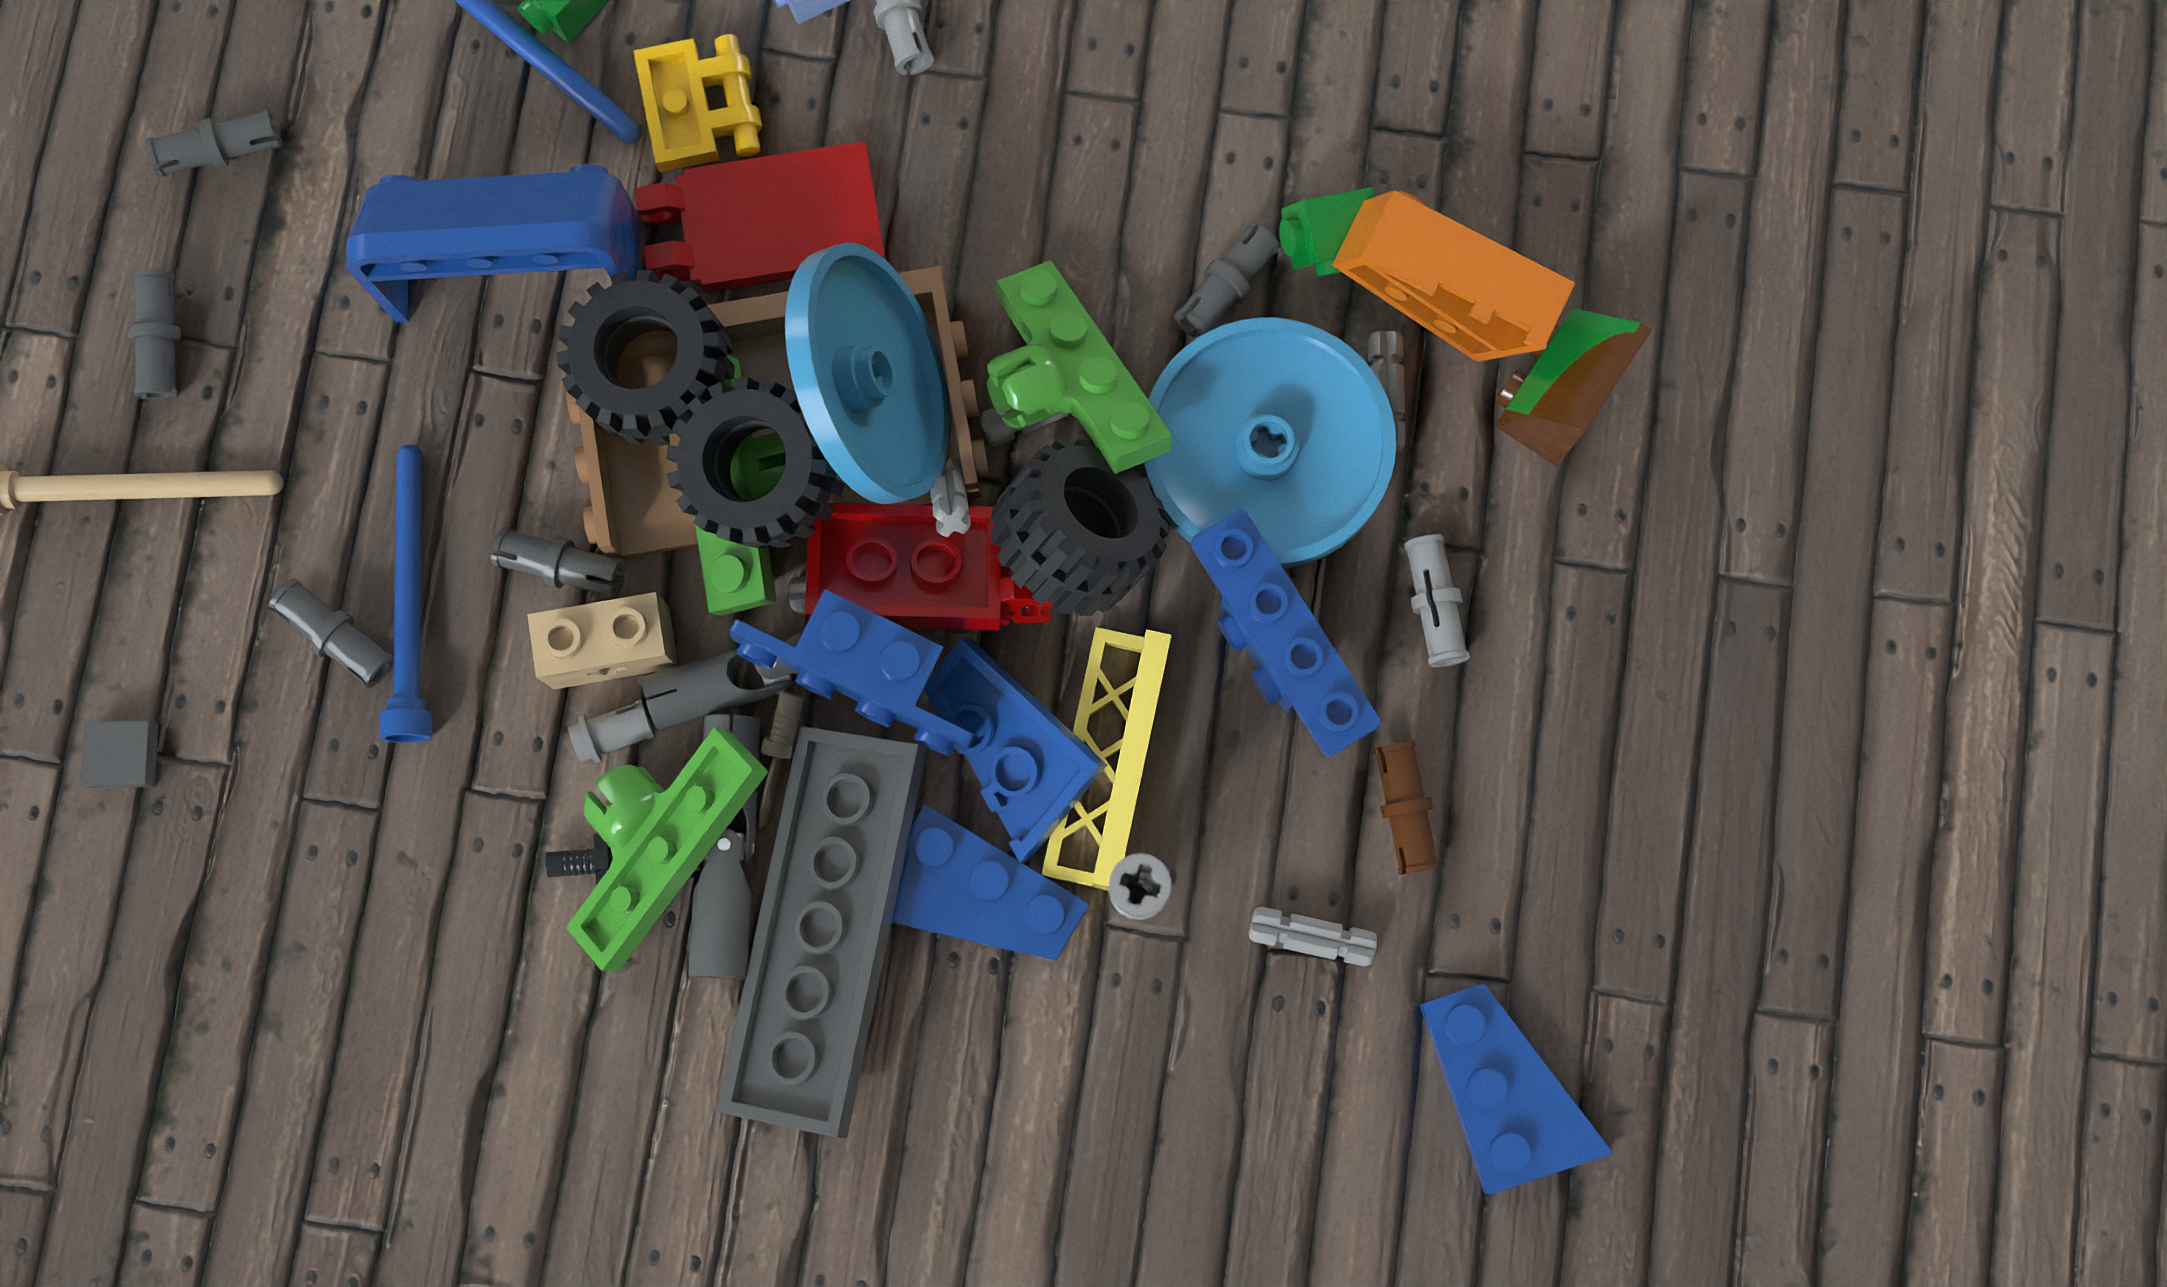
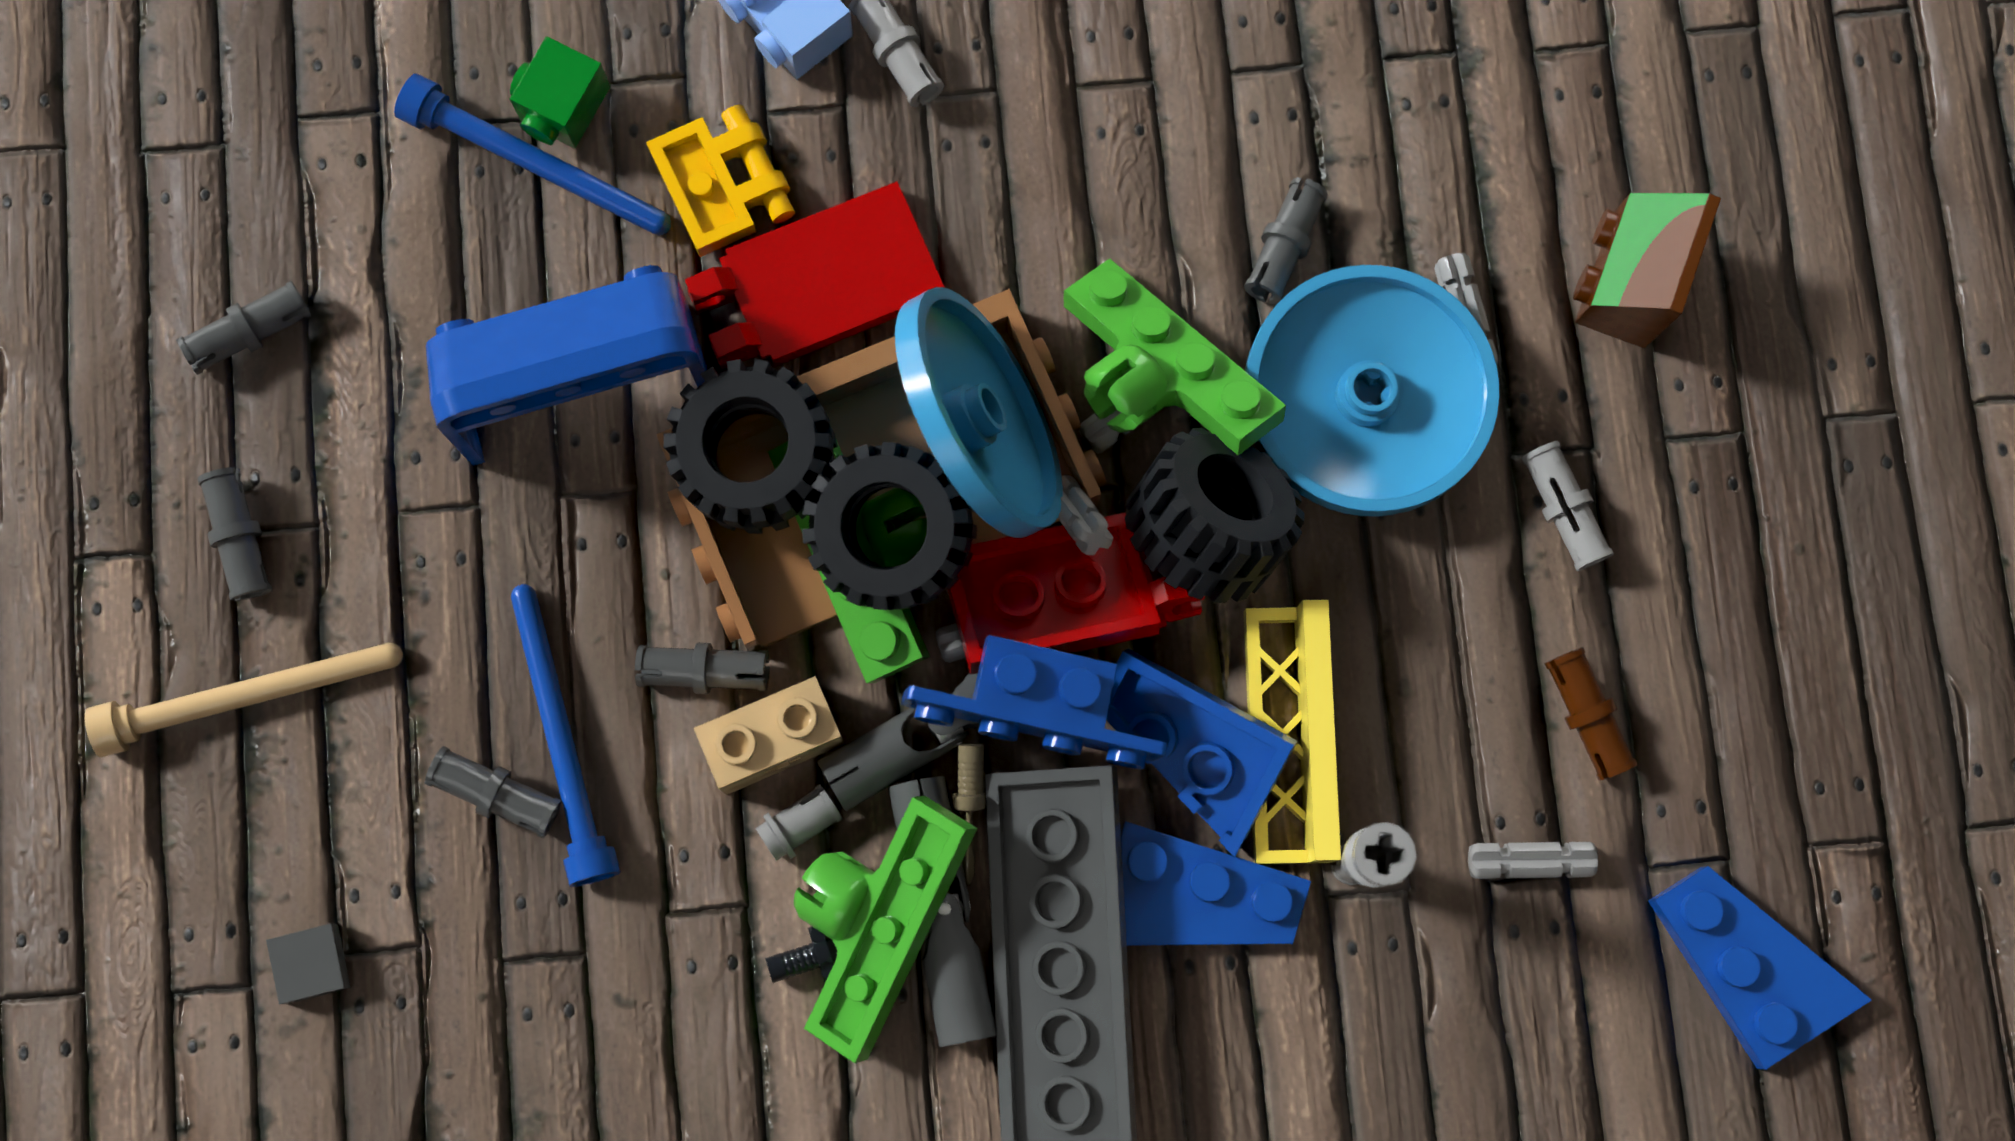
camera: 20 degrees left, 0 degrees up
blue bracket [1191,509,1381,757] -> none
green brick [1279,187,1374,277] -> none
orange wedge [1332,190,1575,362] -> none

